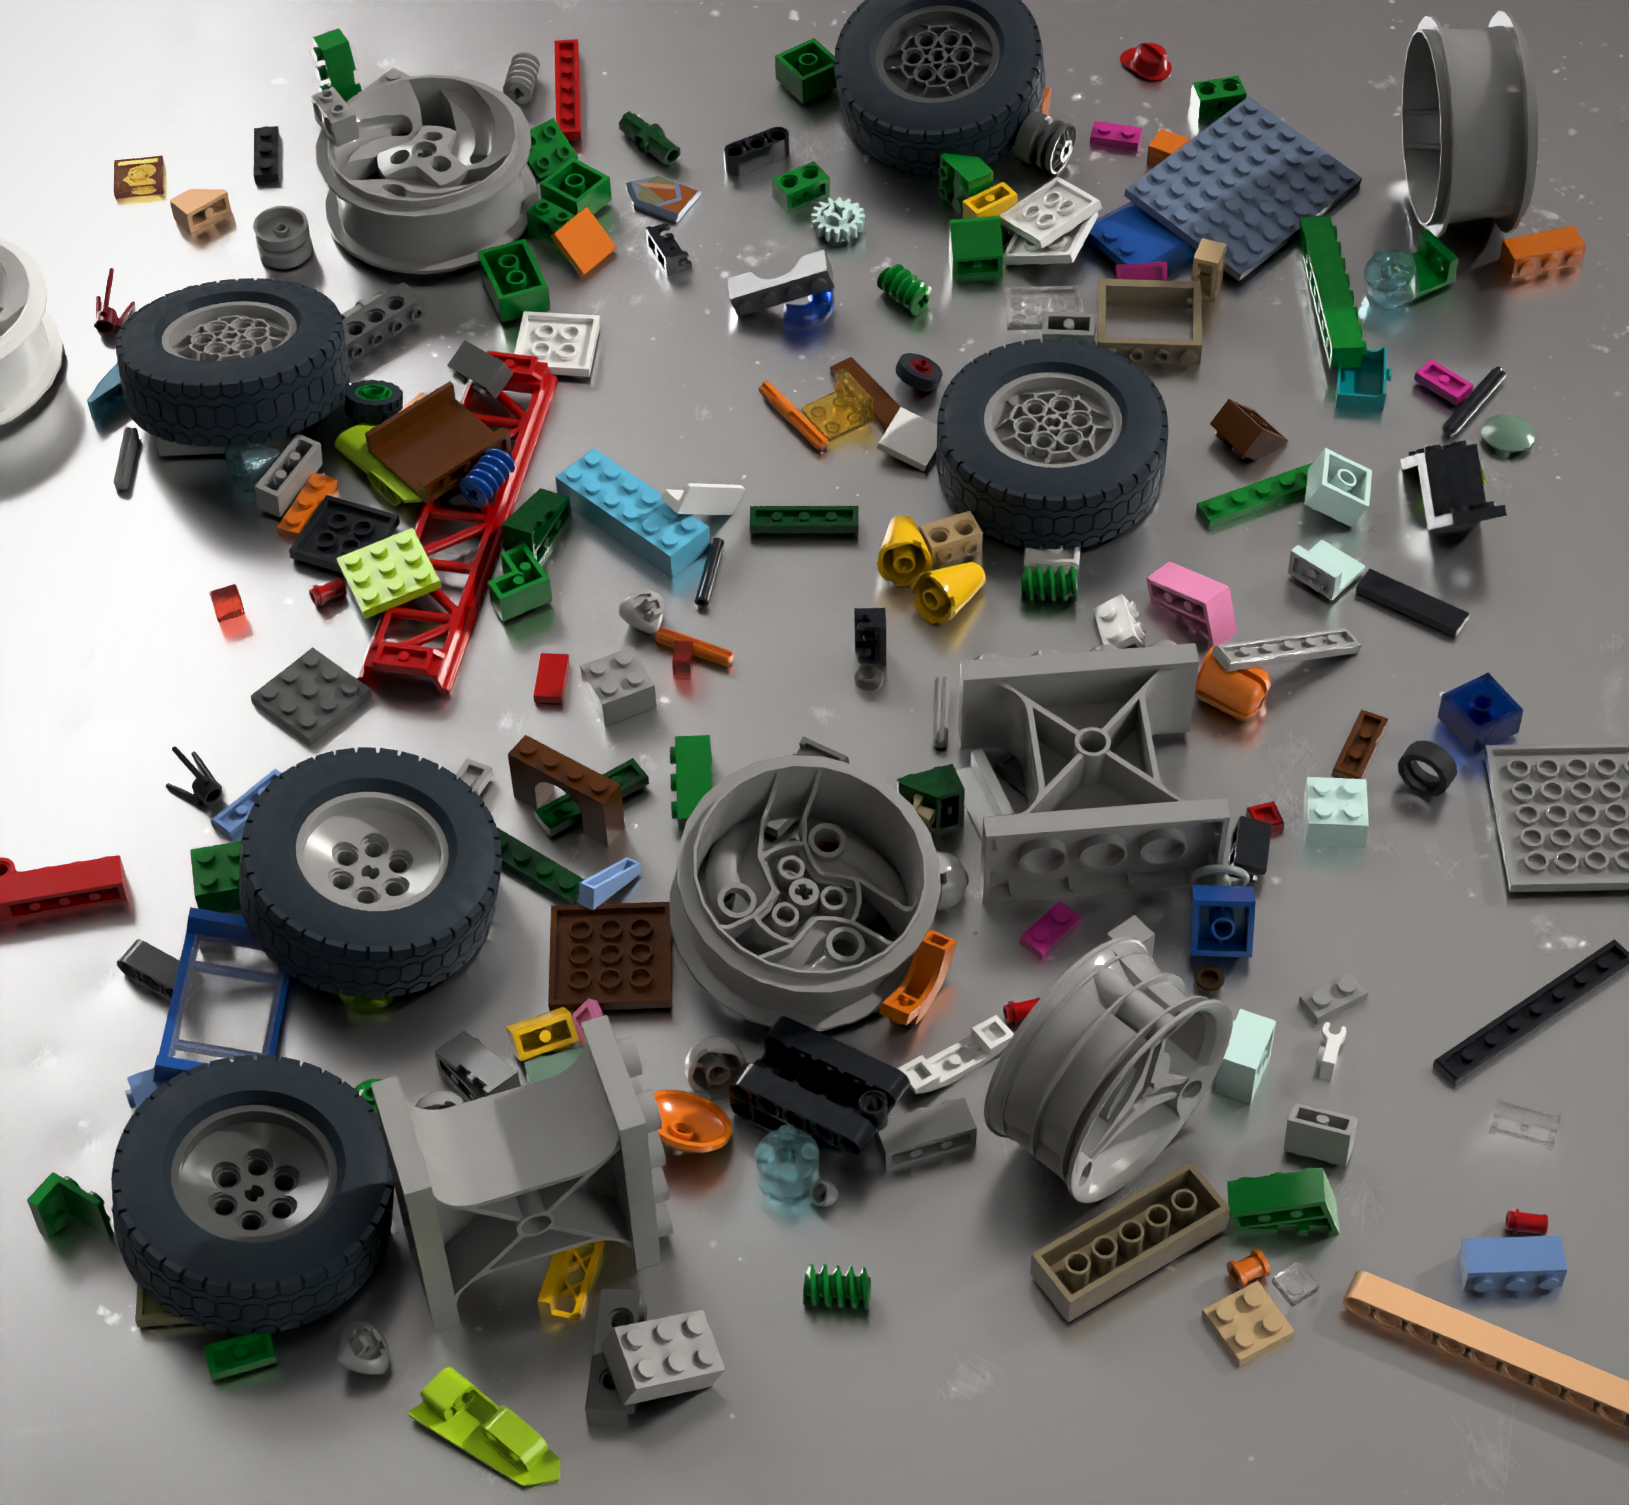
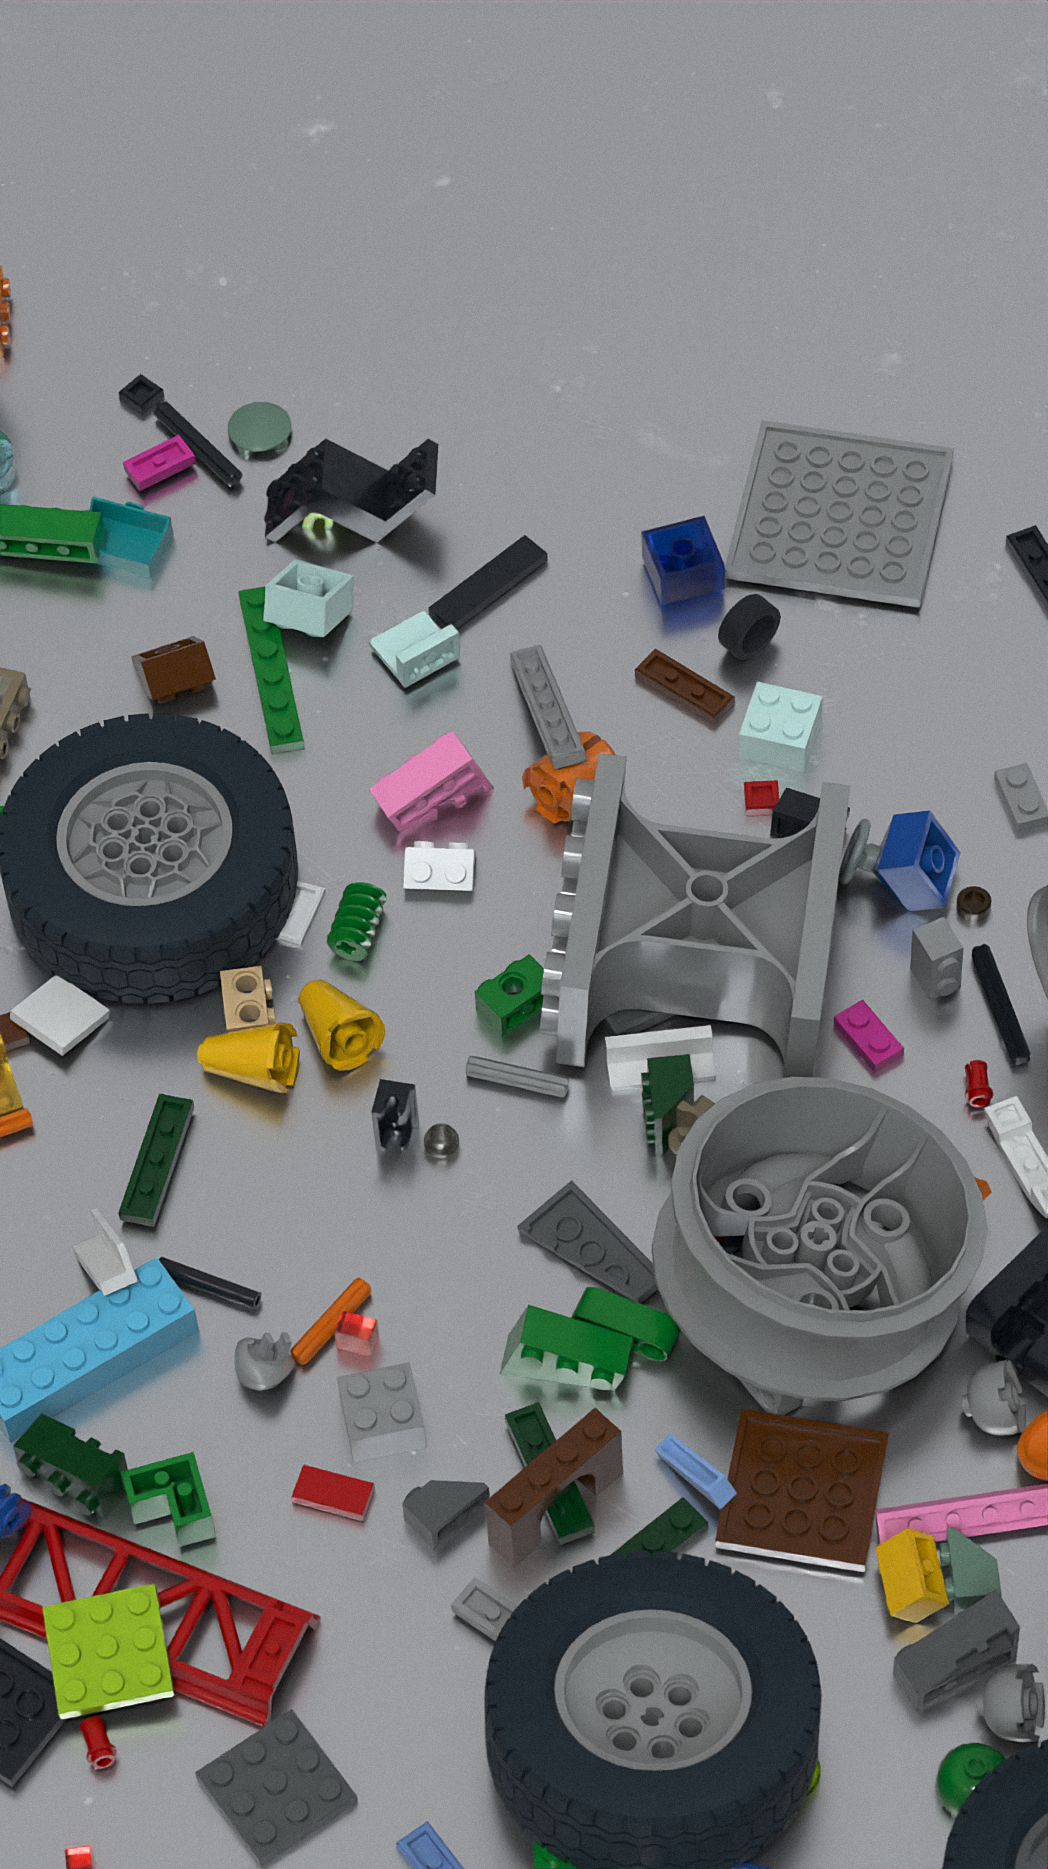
camera: 75 degrees left, 5 degrees up
none -> black tile [118,374,164,415]
none -> dark grey slope [402,1480,490,1550]

